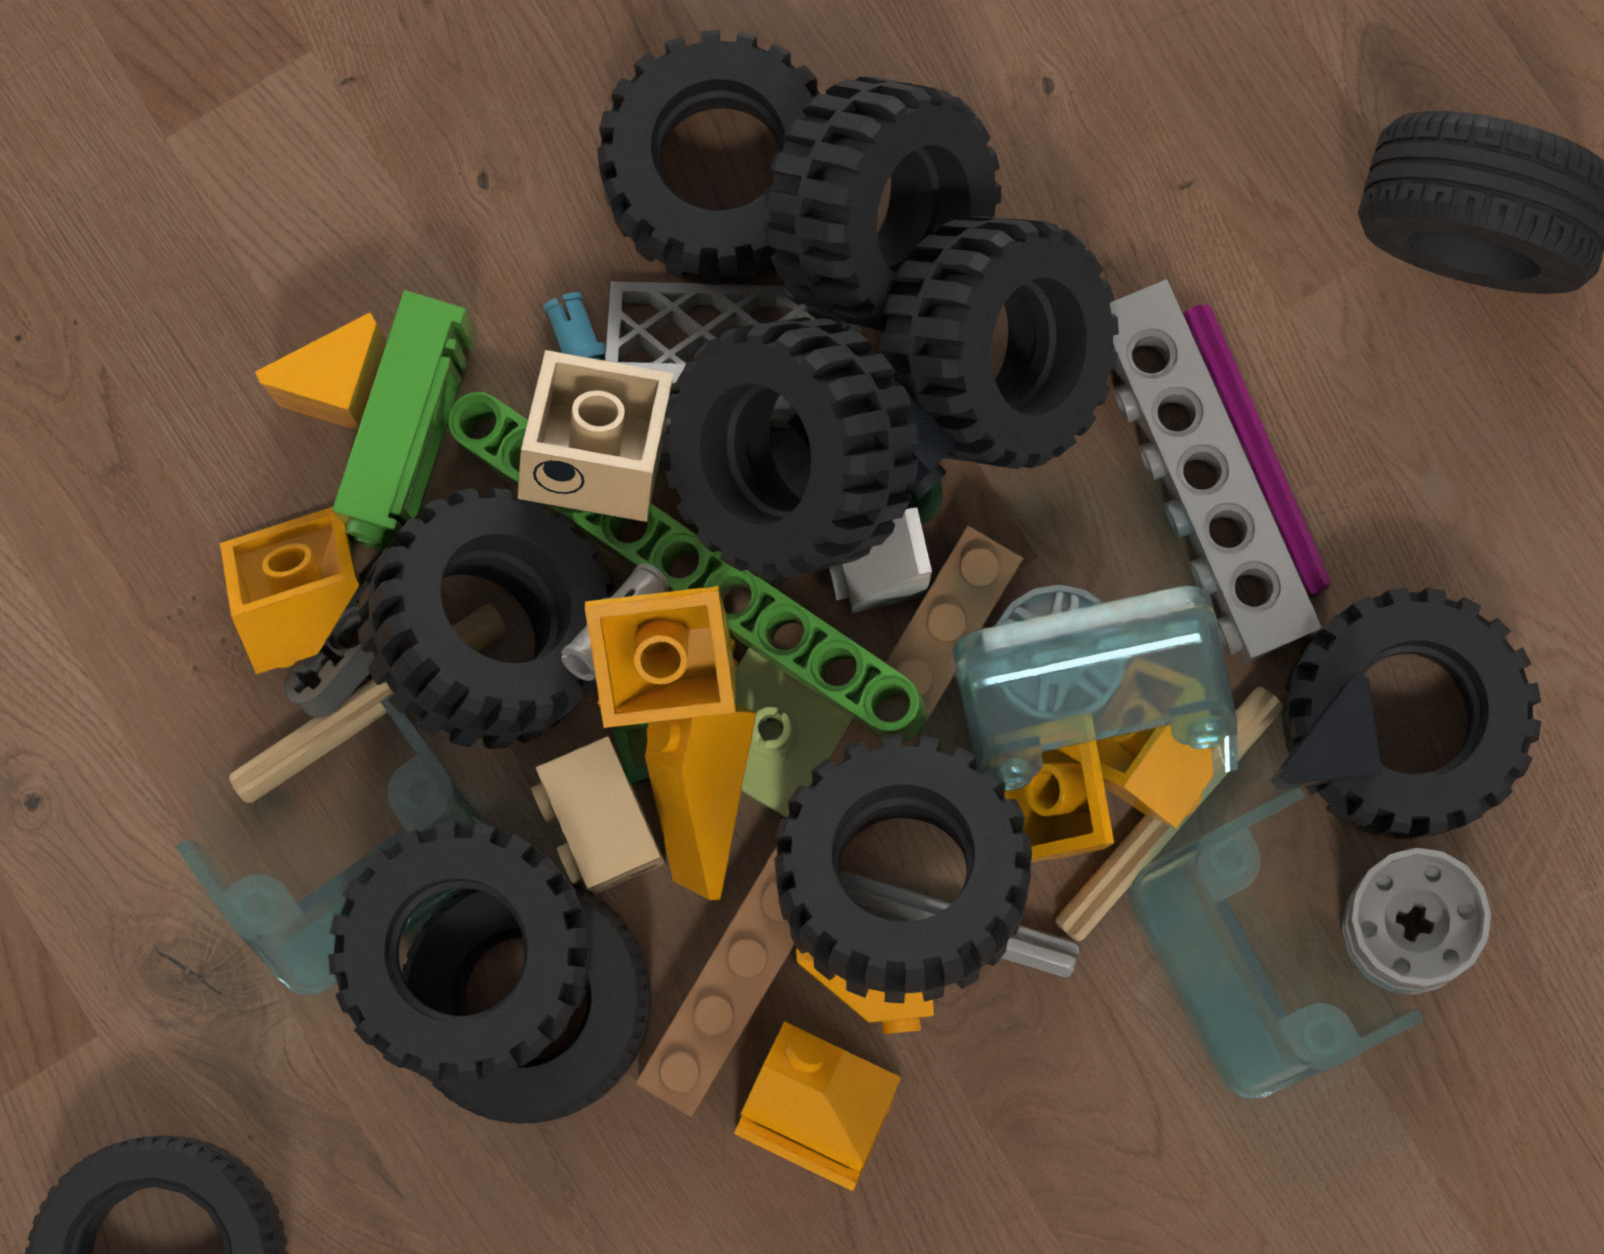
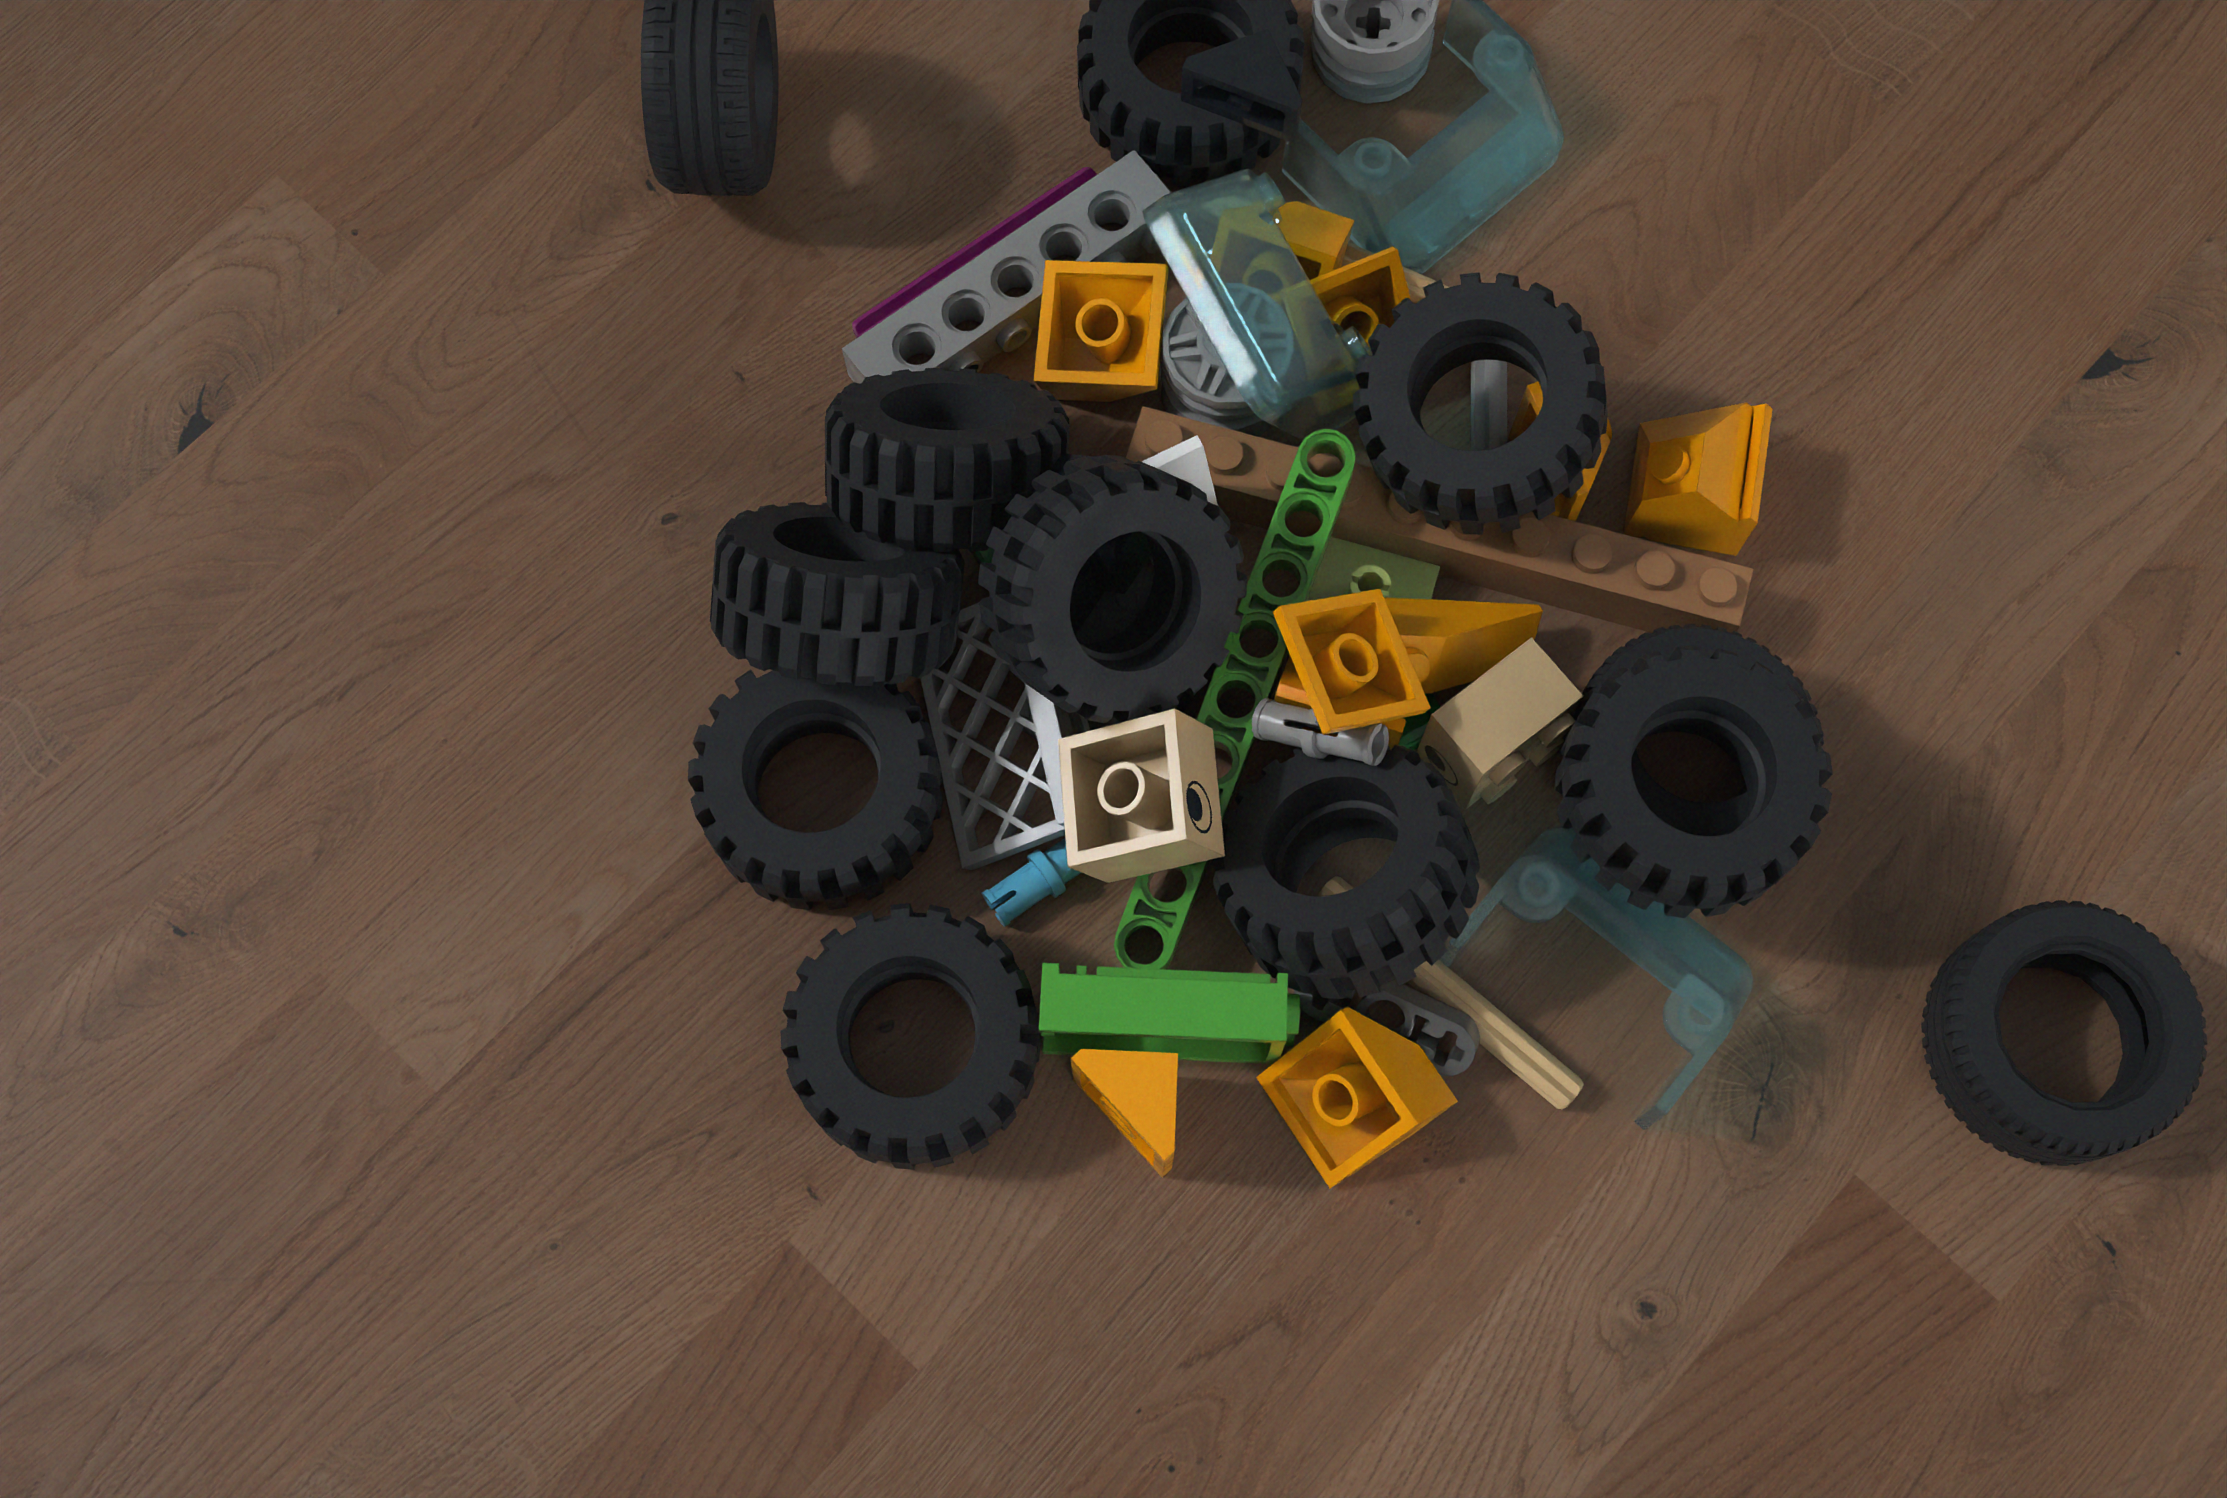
camera: 105 degrees left, 10 degrees down
none -> black tyre [780,903,1041,1170]
none -> light orange slope [1034,260,1169,402]

